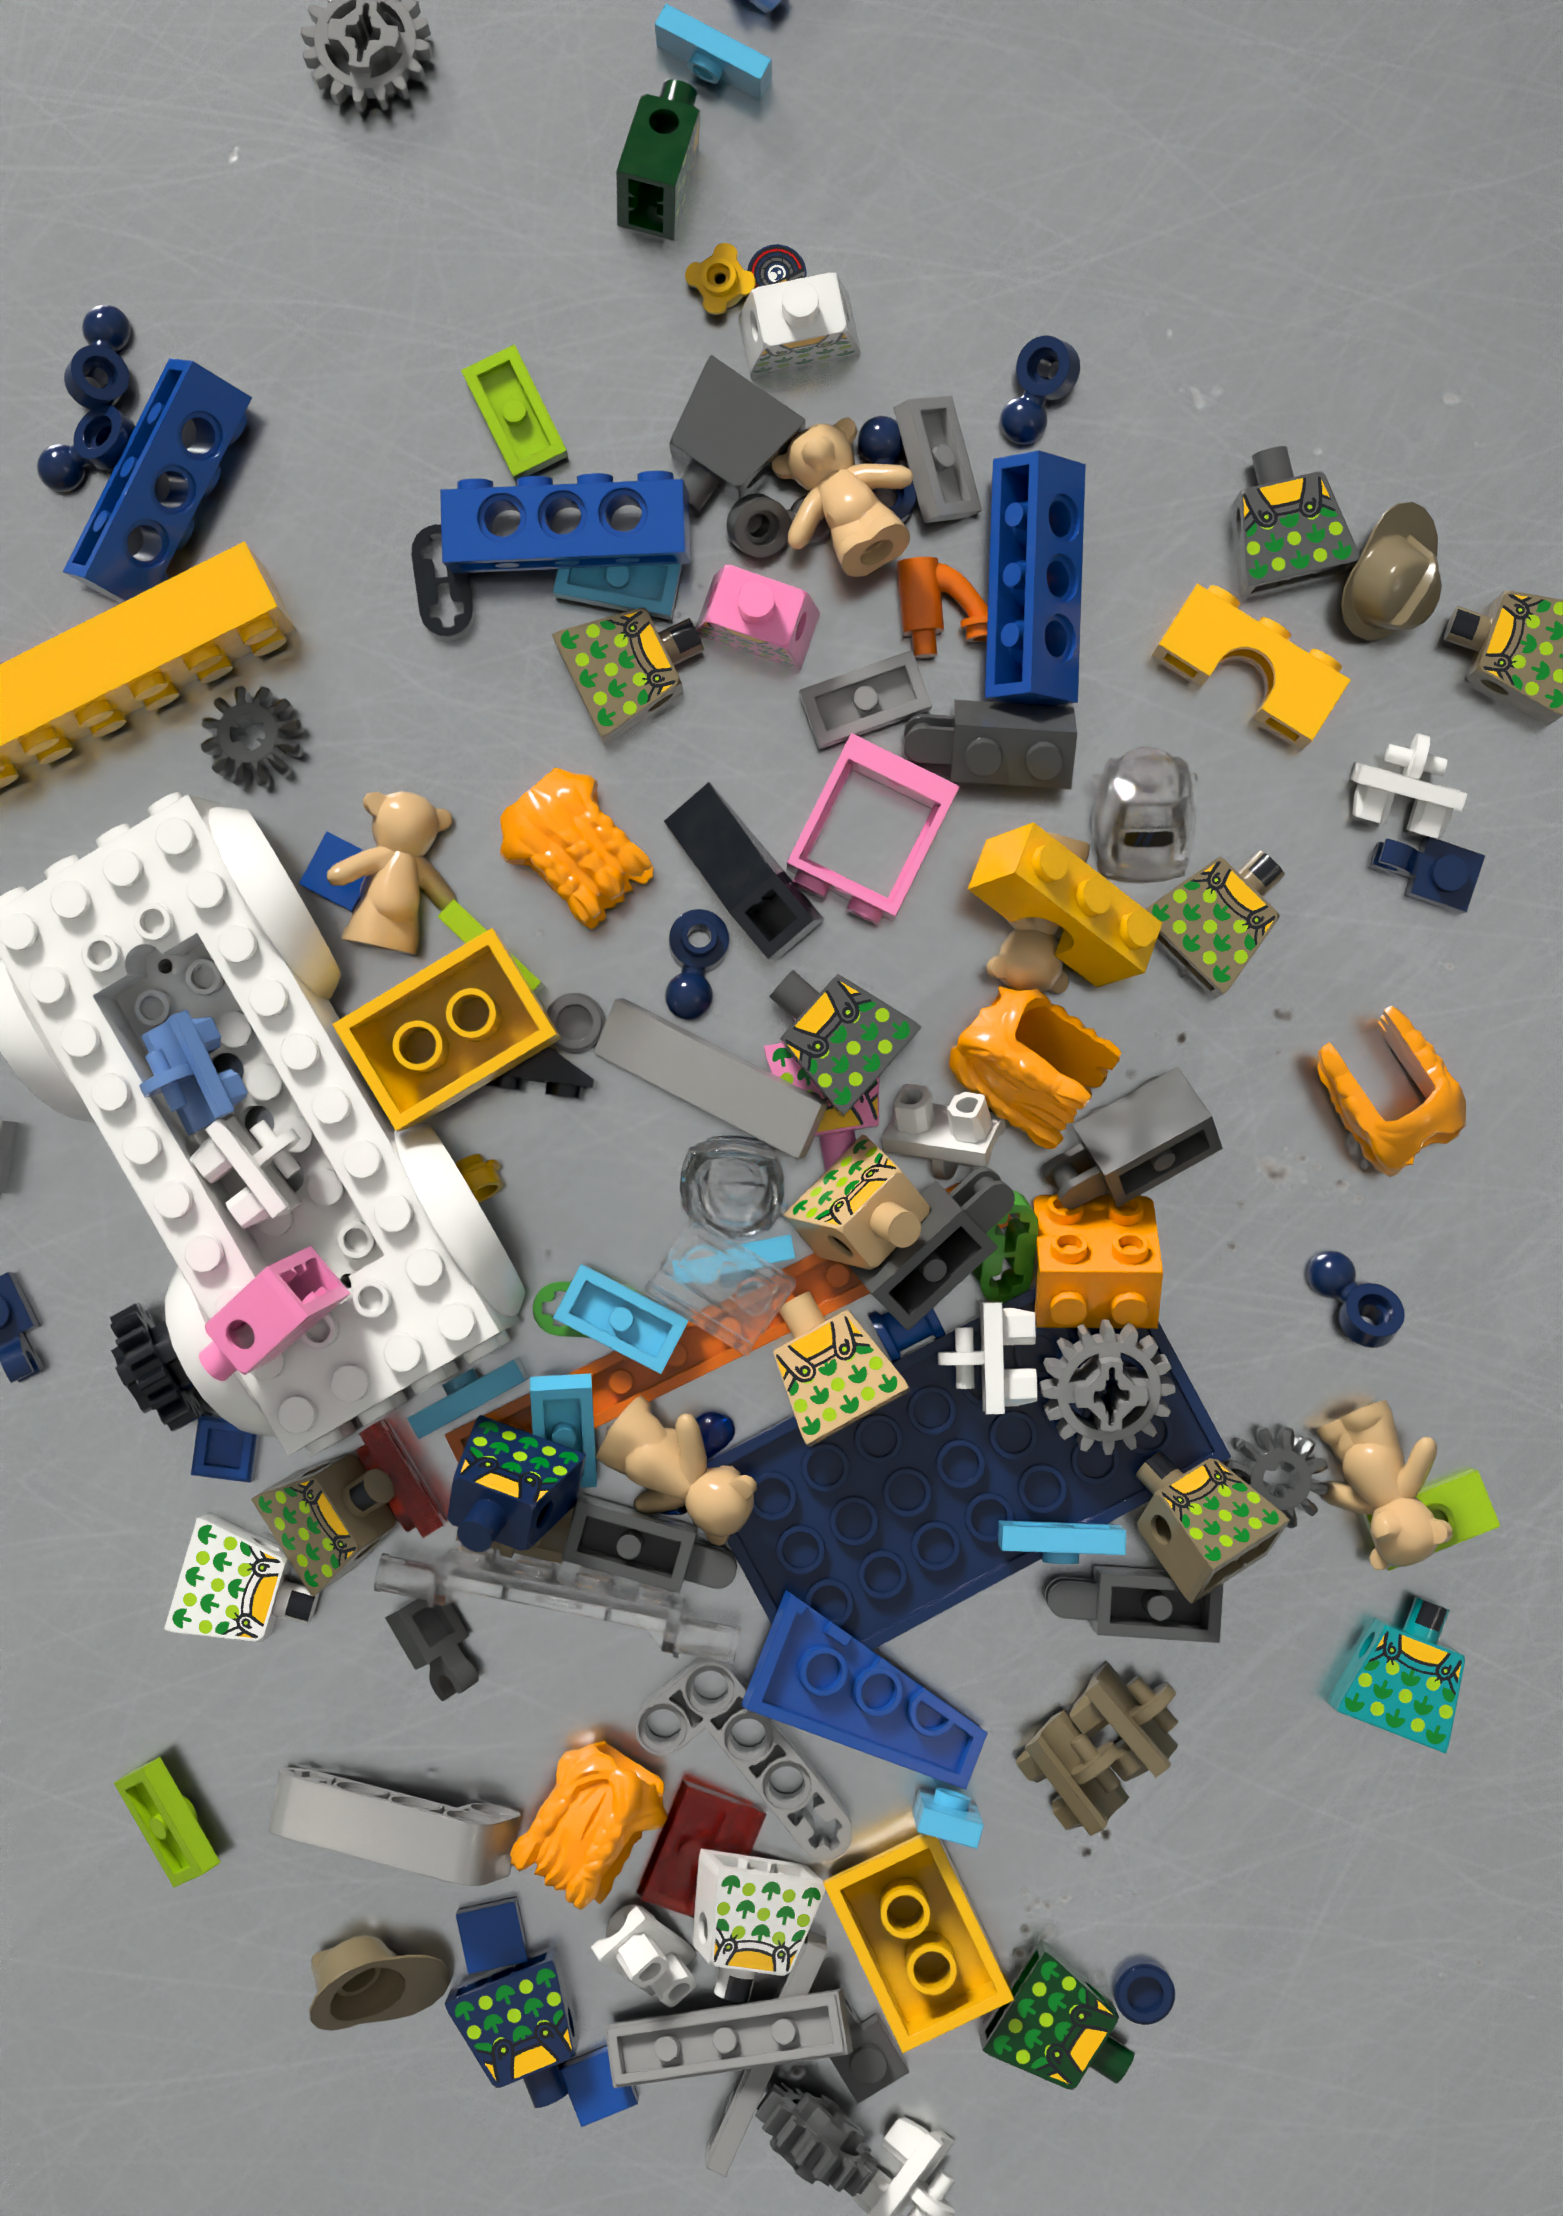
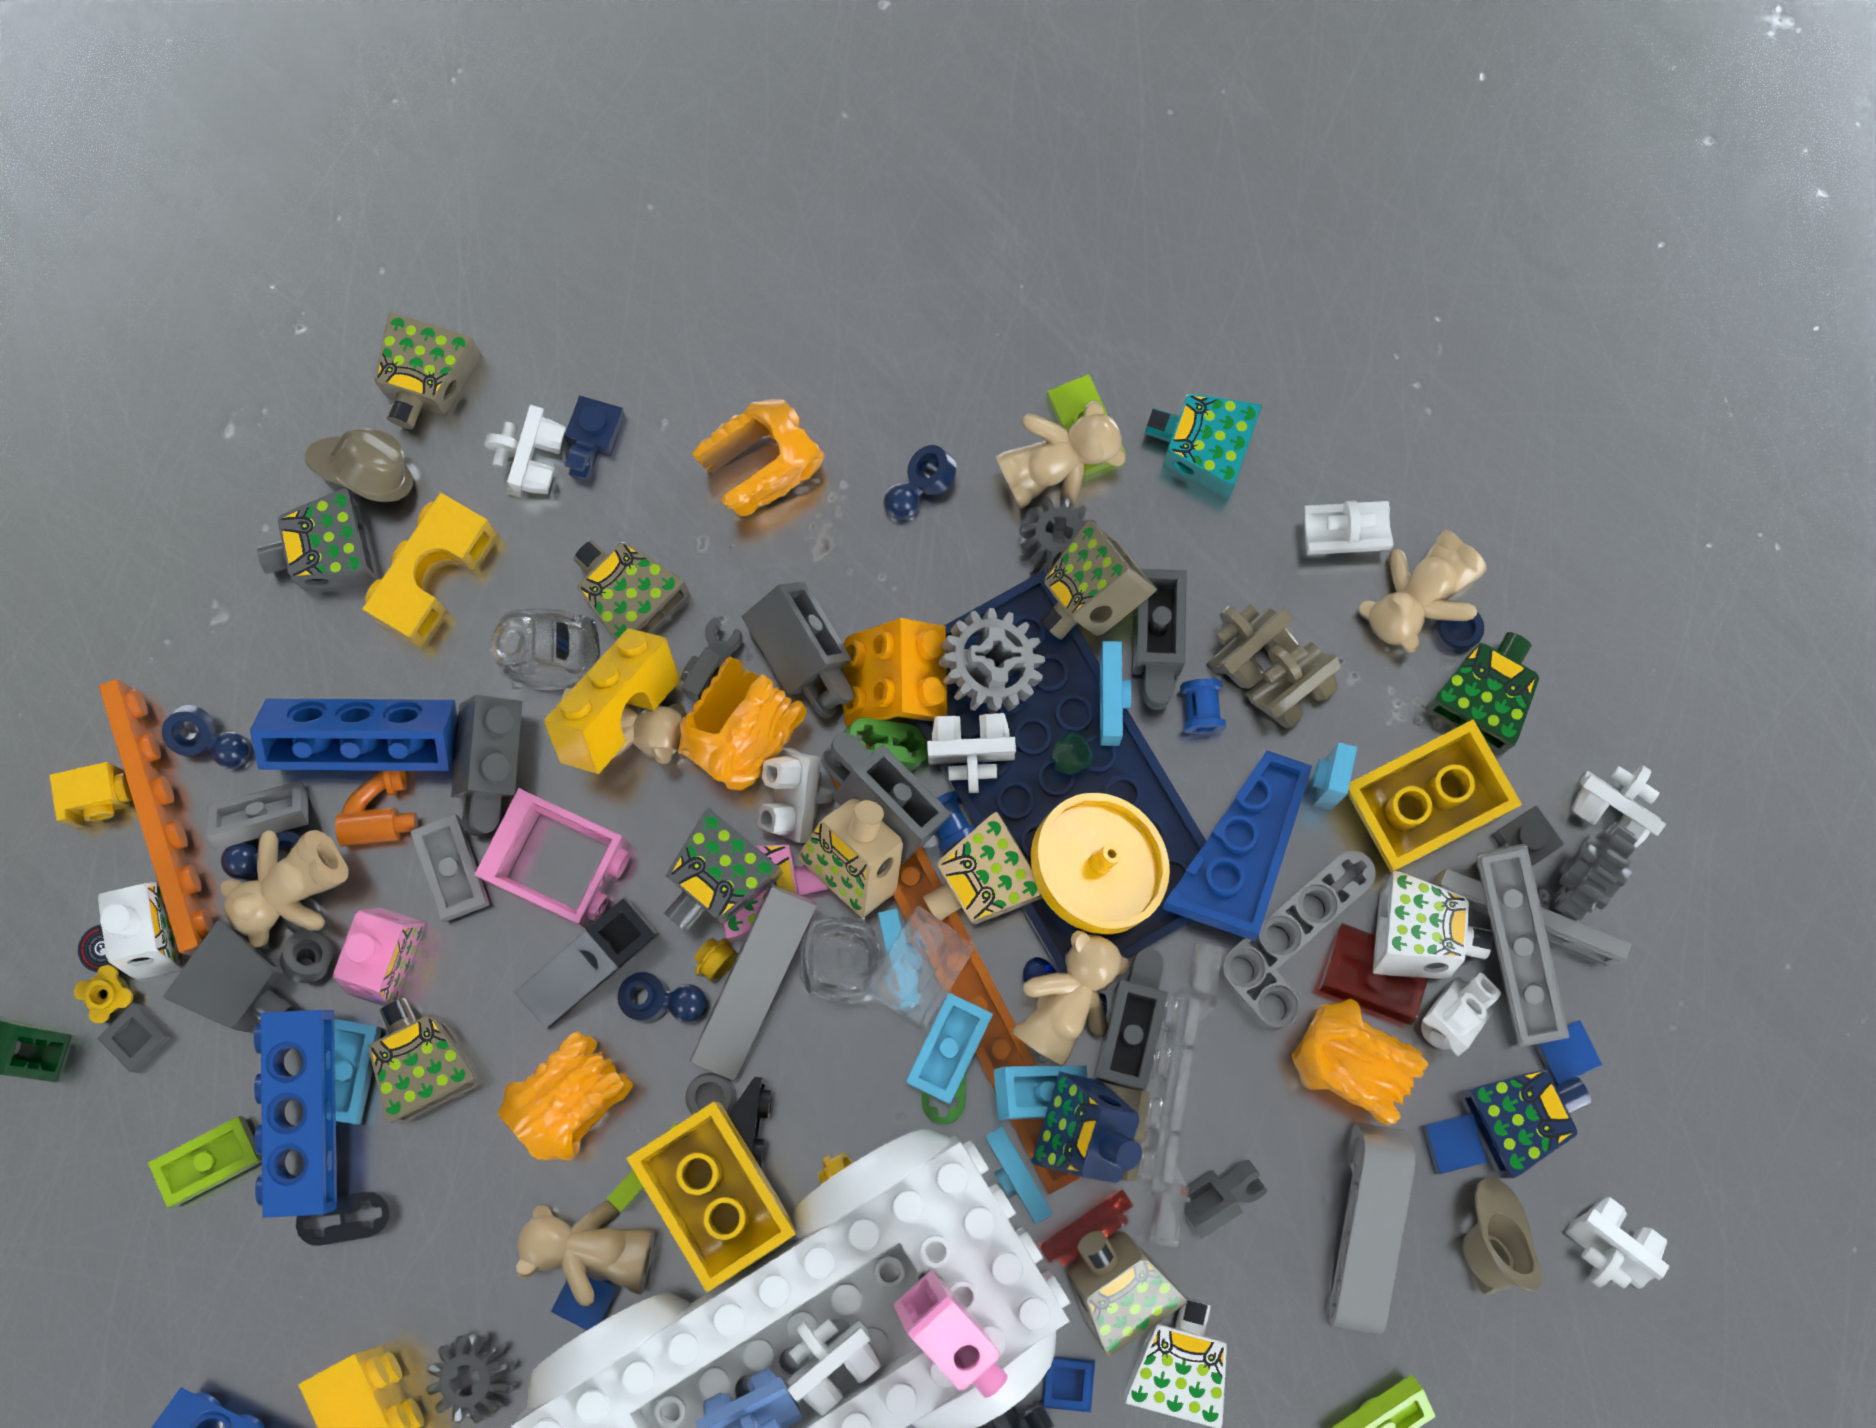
camera: 90 degrees left, 10 degrees down
none -> yellow brick [49,762,133,828]
none -> dark grey tile [97,1003,172,1073]
none -> orange plate [98,679,214,956]
none -> dark grey plate [681,617,743,702]
none -> yellow plate [694,938,738,983]
none -> yellow piece [1031,793,1170,934]
none -> clear green hinge [1050,732,1093,775]
none -> blue bush [1180,678,1226,734]
none -> white hips [1303,501,1394,555]
none -> tan piece [1359,529,1487,653]
none -> white hips [1565,1197,1669,1289]

